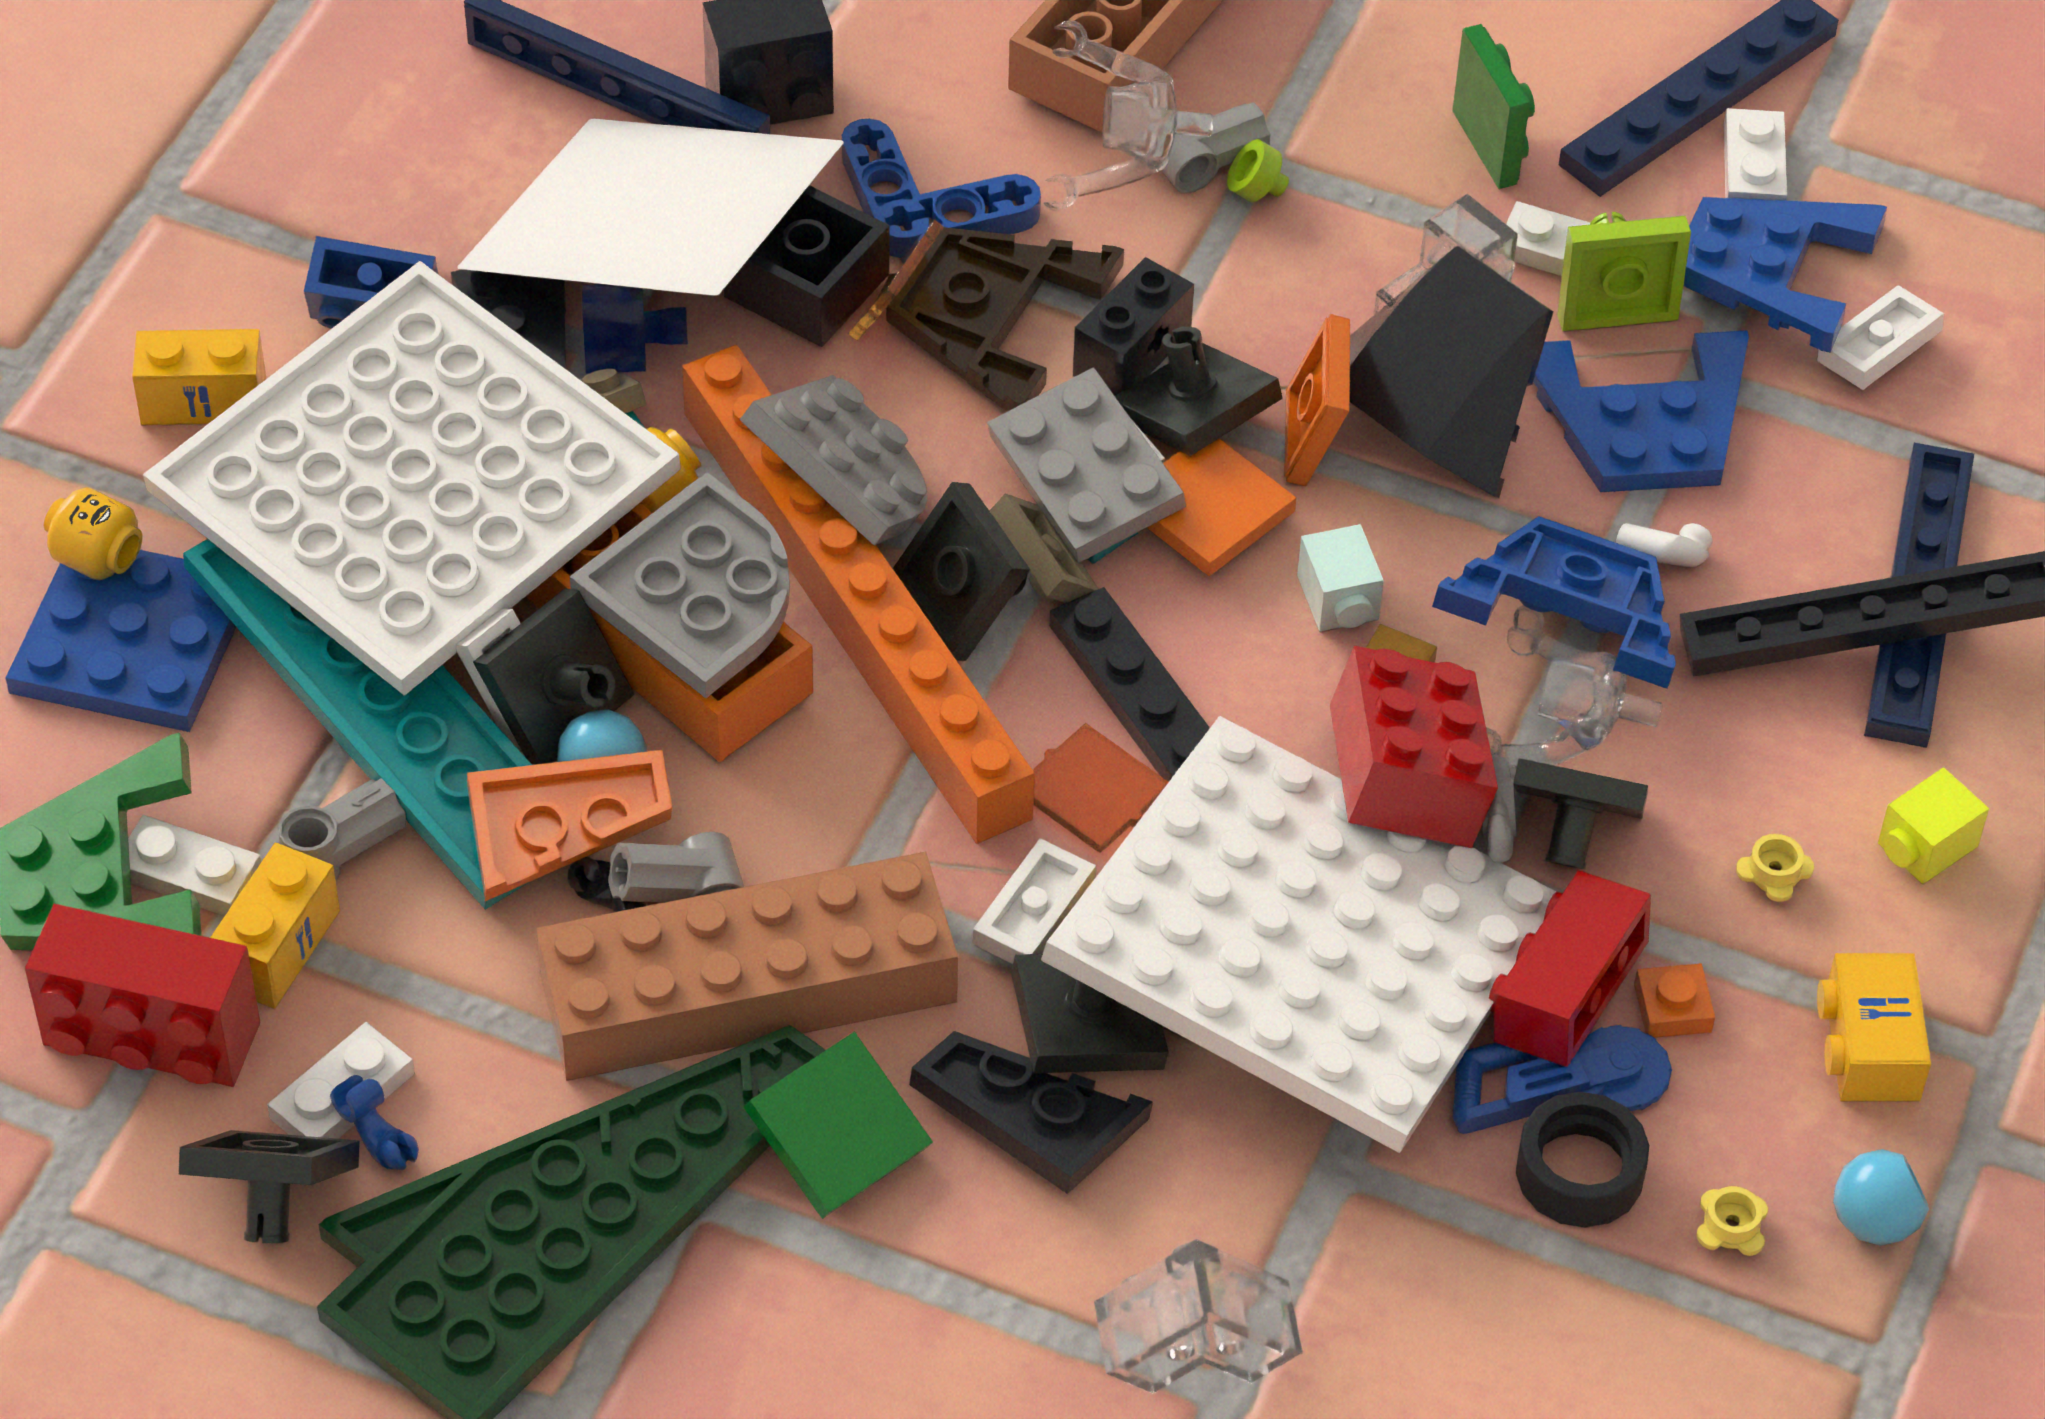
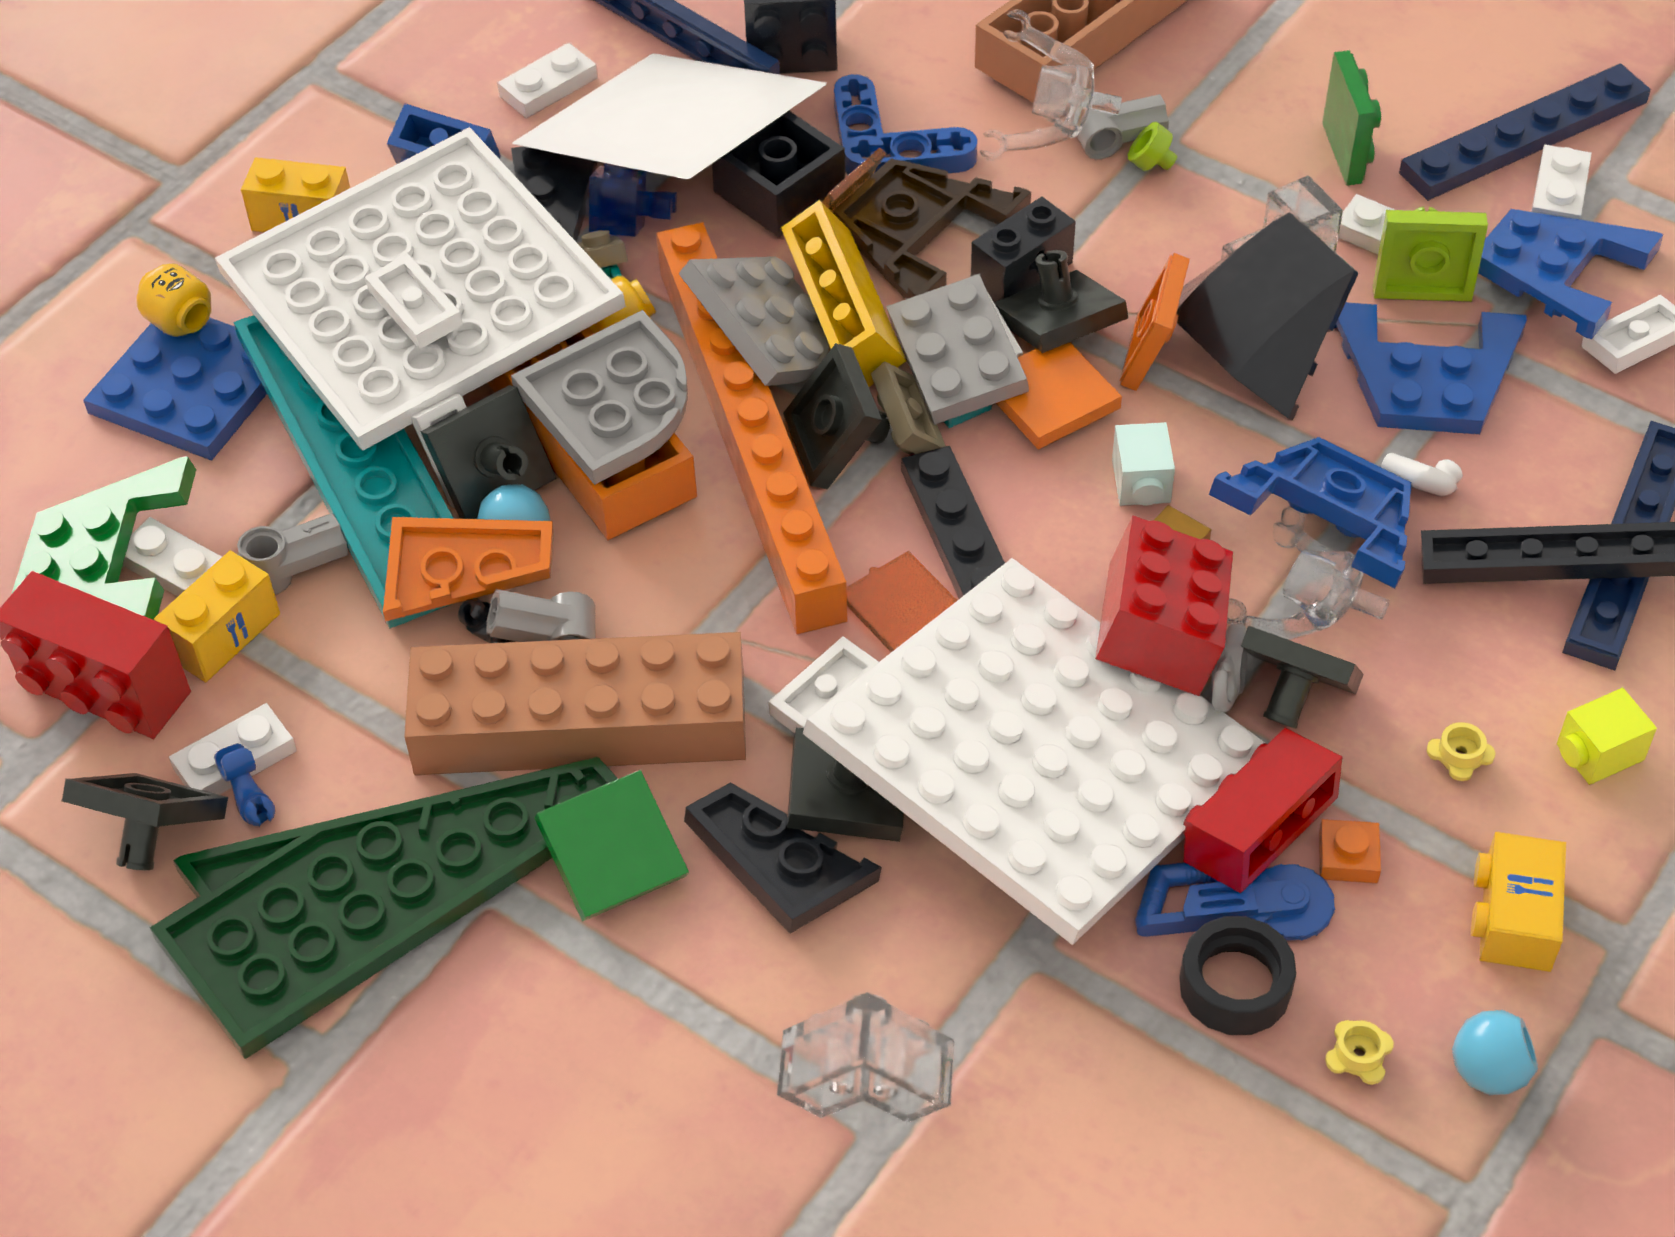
camera: 15 degrees right, 0 degrees up
none -> white plate [365,254,463,349]
none -> white plate [497,43,598,119]
none -> yellow brick [781,200,907,387]

